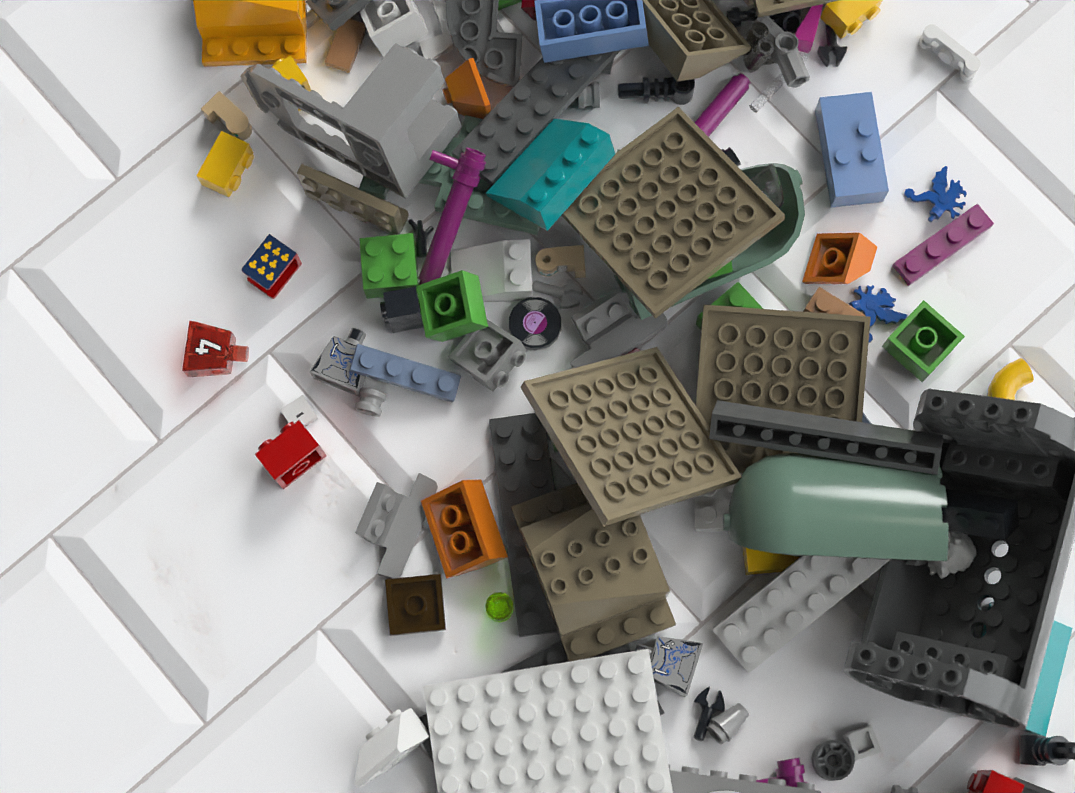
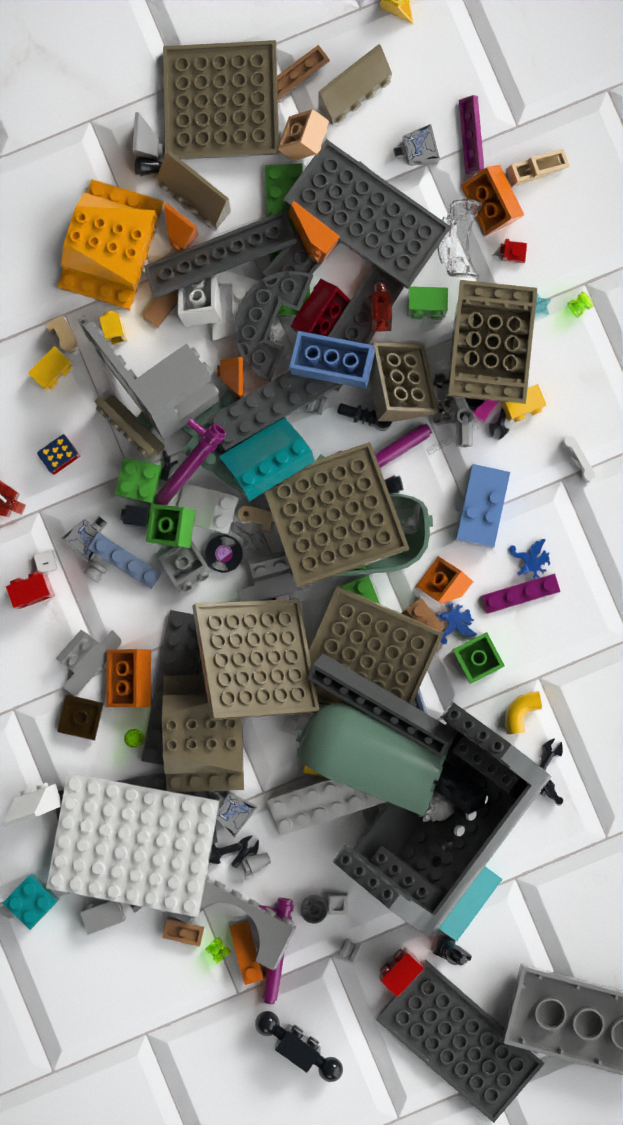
camera: 20 degrees right, 10 degrees up
none -> black bar [209,843,241,864]

